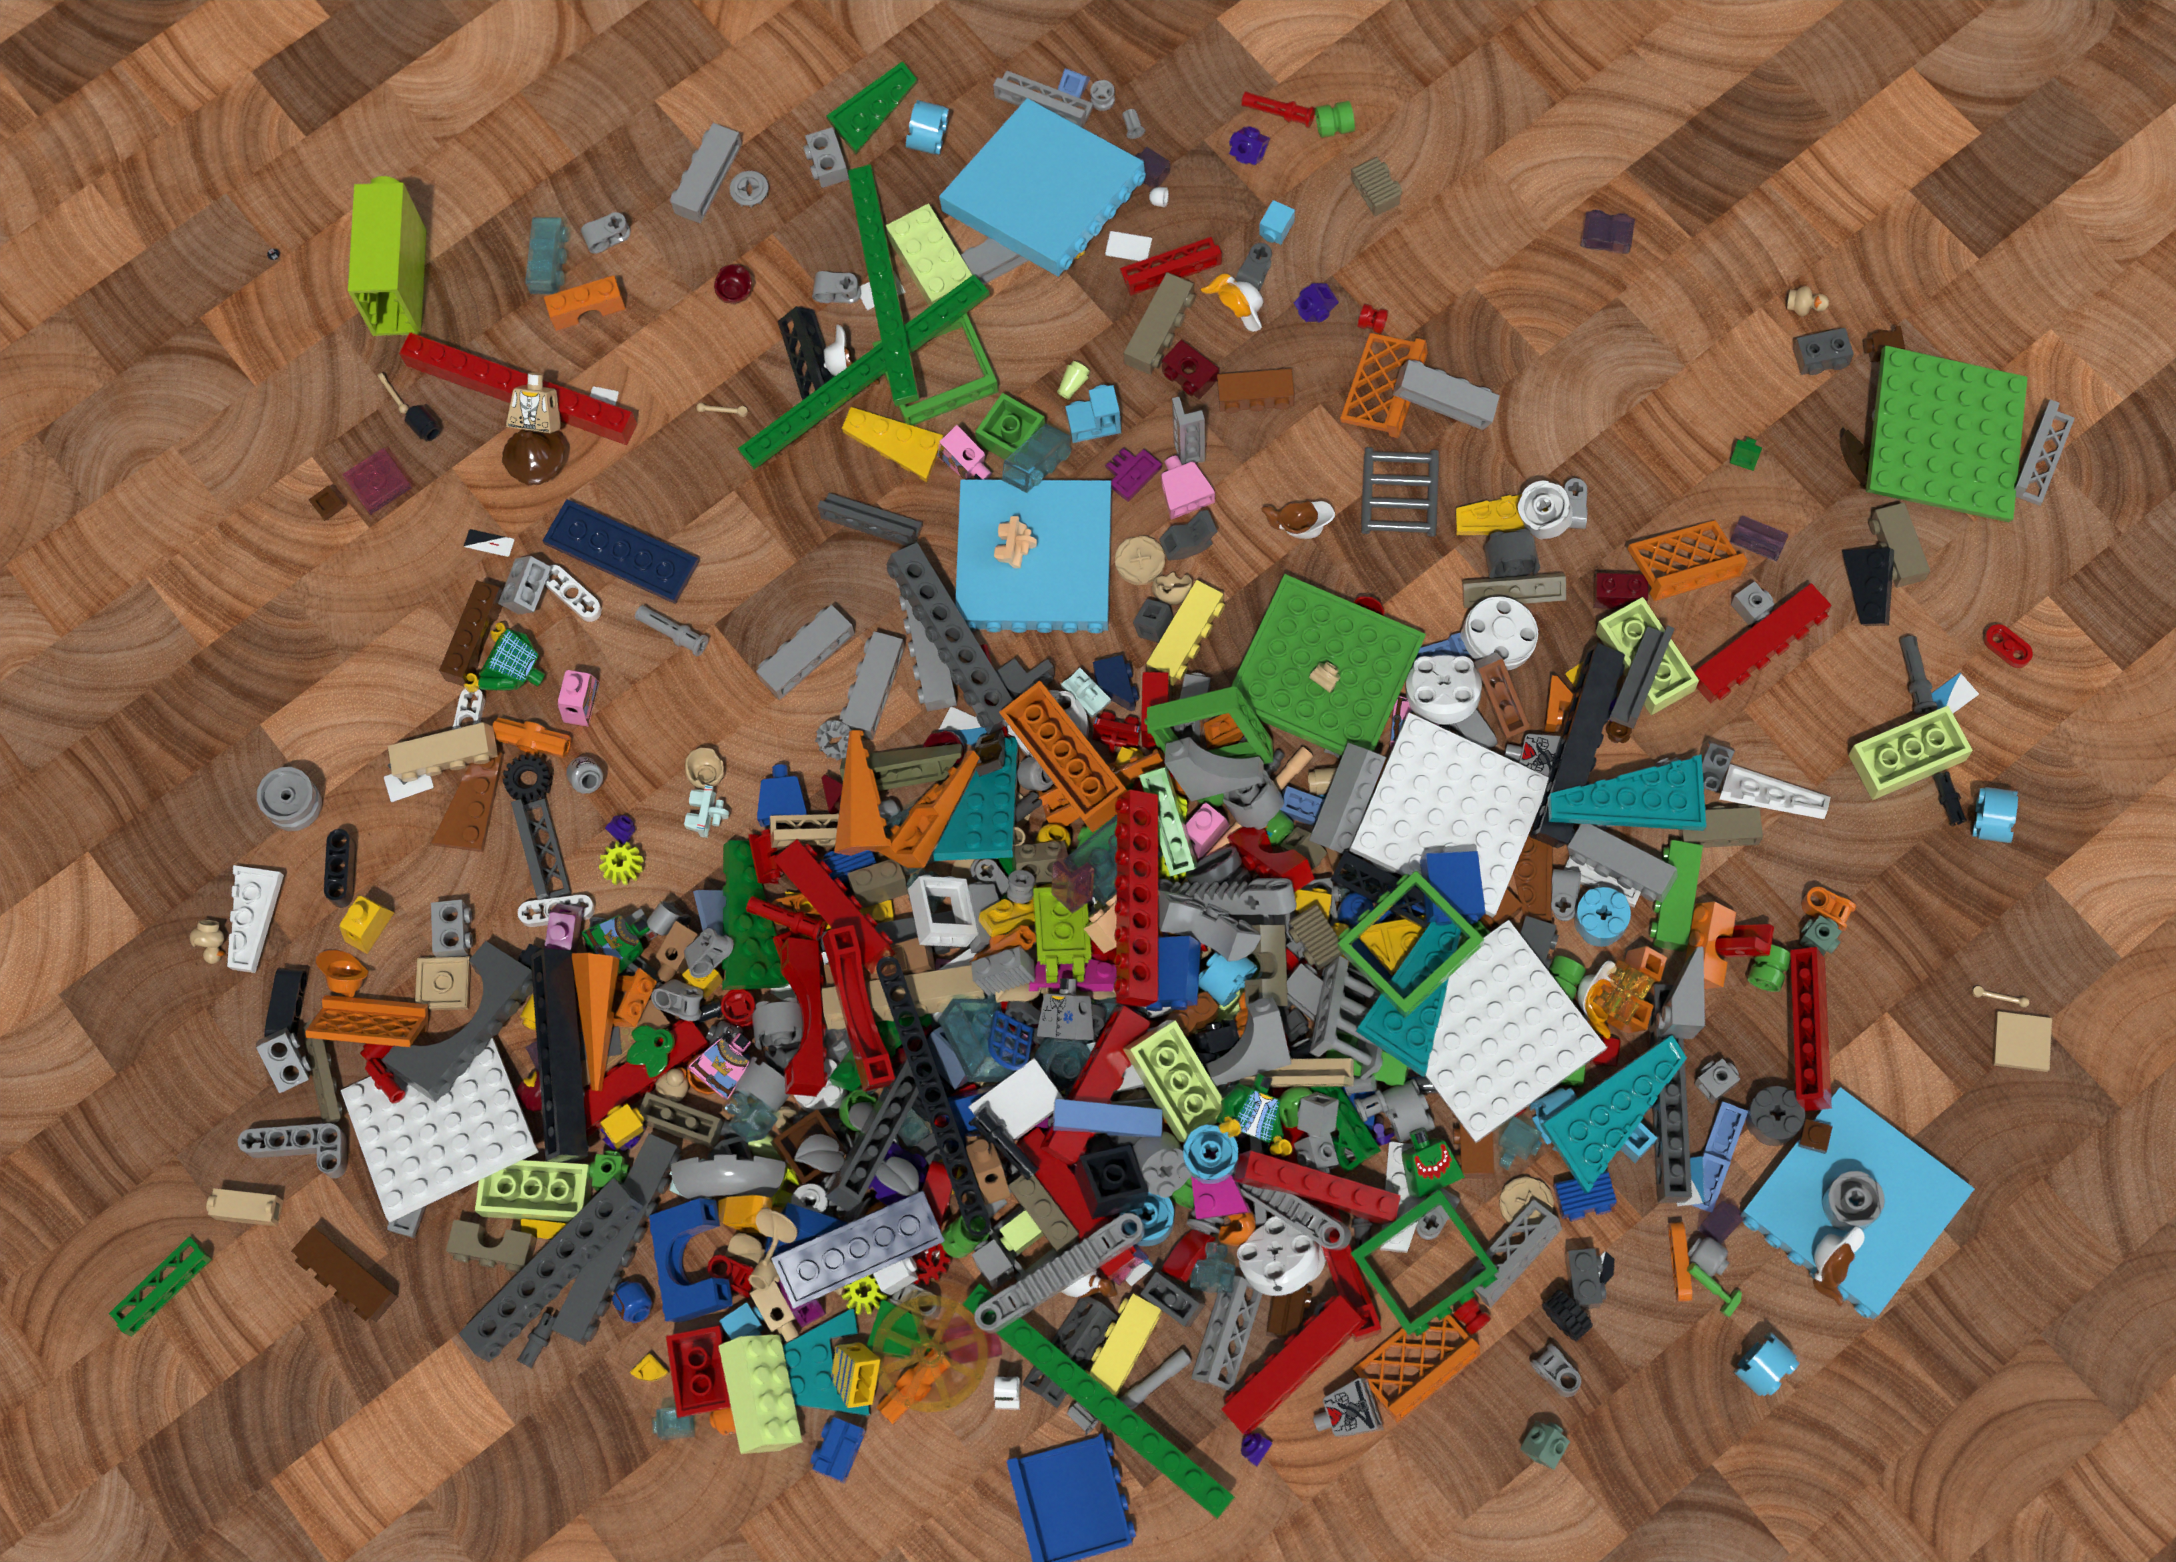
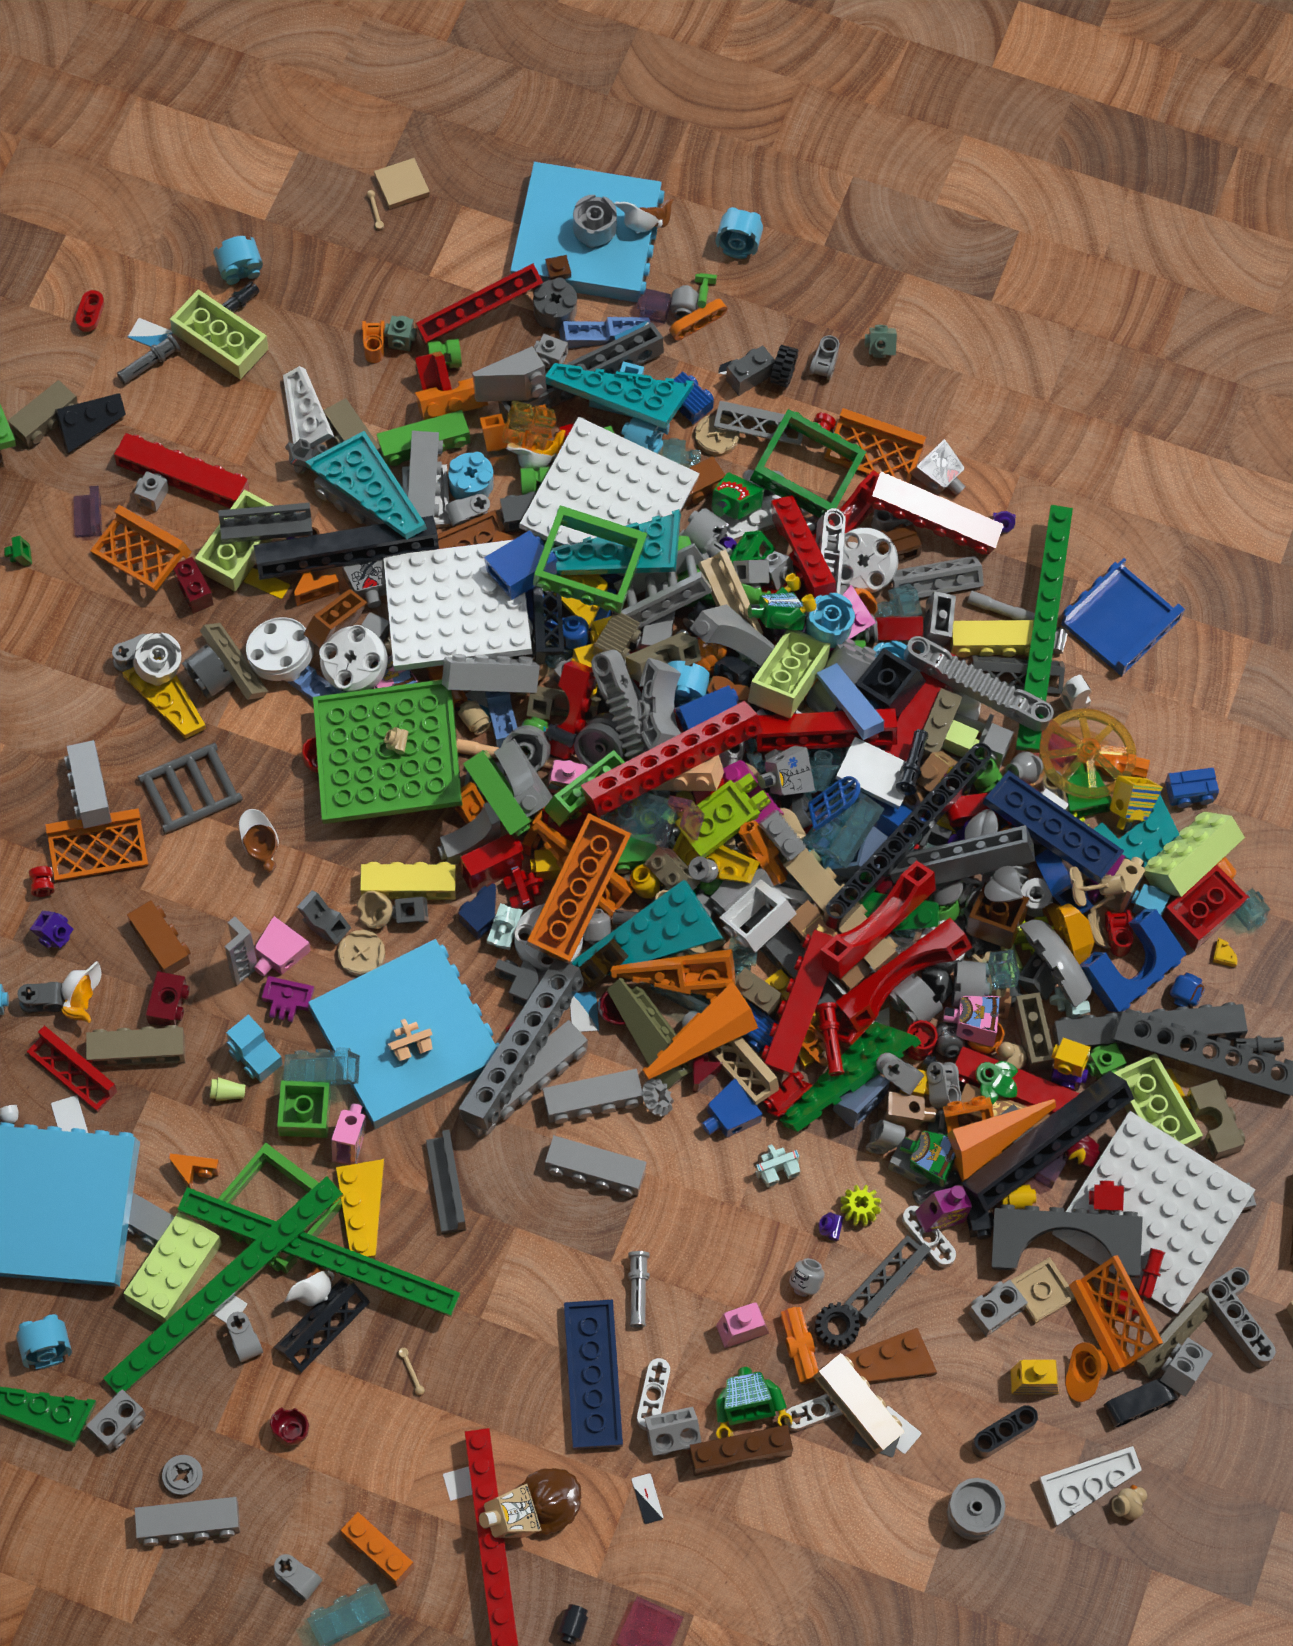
camera: 130 degrees left, 5 degrees down
tan hair [685,747,724,789] -> none
none -> orange slope [169,1153,220,1189]
none -> black pin [545,724,577,748]
none -> light grey piece [1006,751,1044,784]
none -> red brick [1089,1181,1124,1212]

